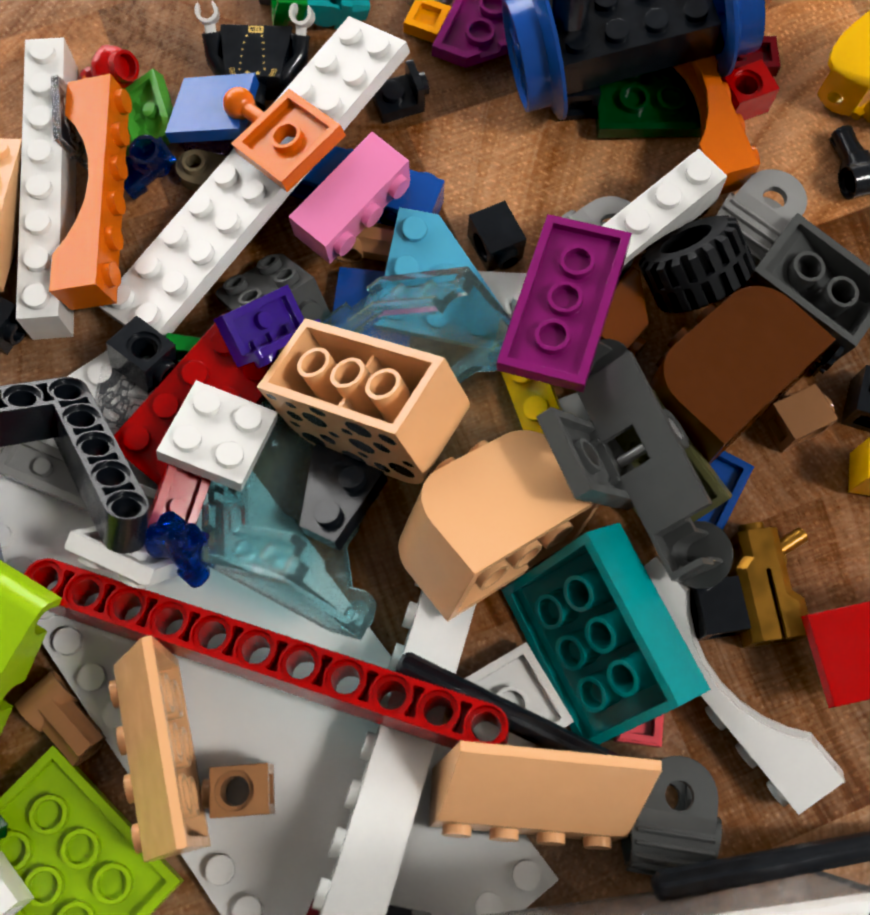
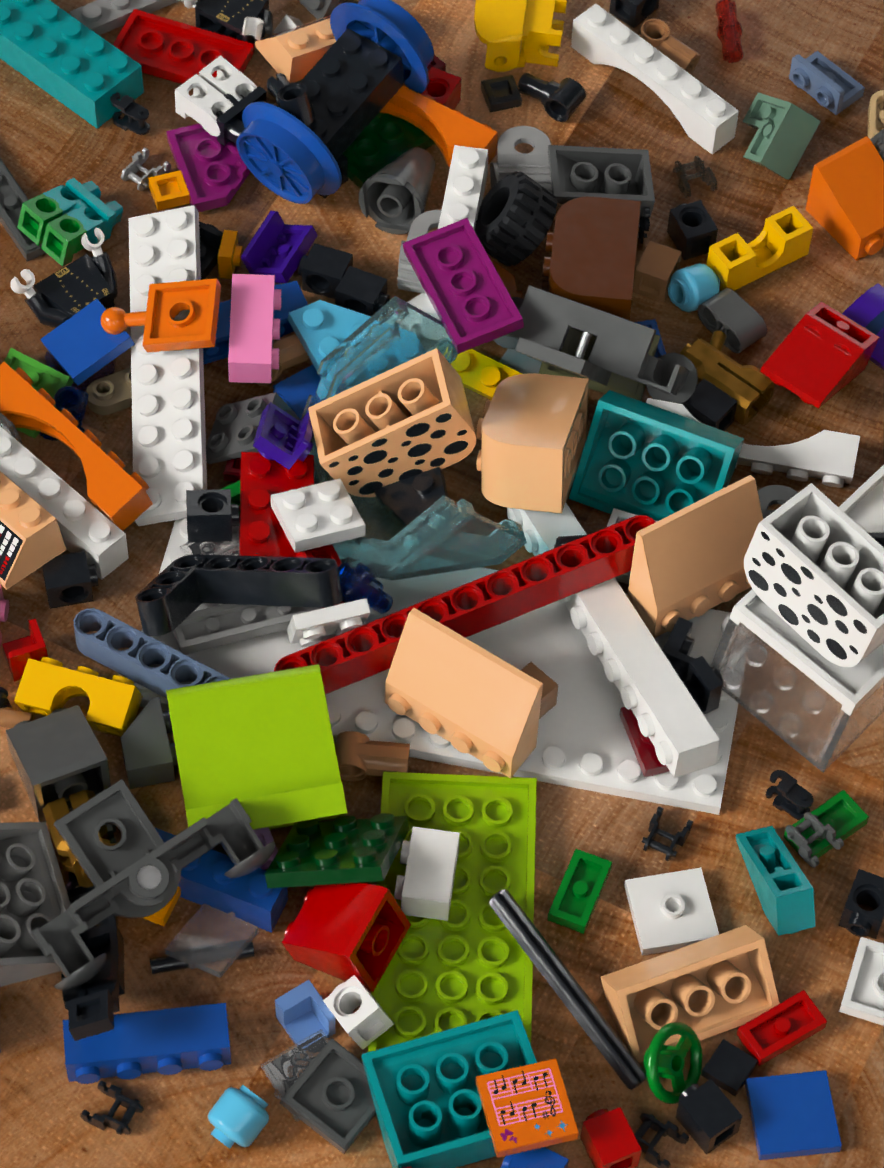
camera: 40 degrees left, 15 degrees down
none -> light orange plate [218,229,244,279]
none -> dark purple bracket [241,211,318,283]
none -> black brick [298,243,353,299]
none -> dark grey cone [358,147,436,234]
none -> black tile [481,75,522,113]
none -> black bracket [662,617,695,682]
none -> medium azure head [668,263,720,312]
none -> dark grey beam [697,288,767,354]

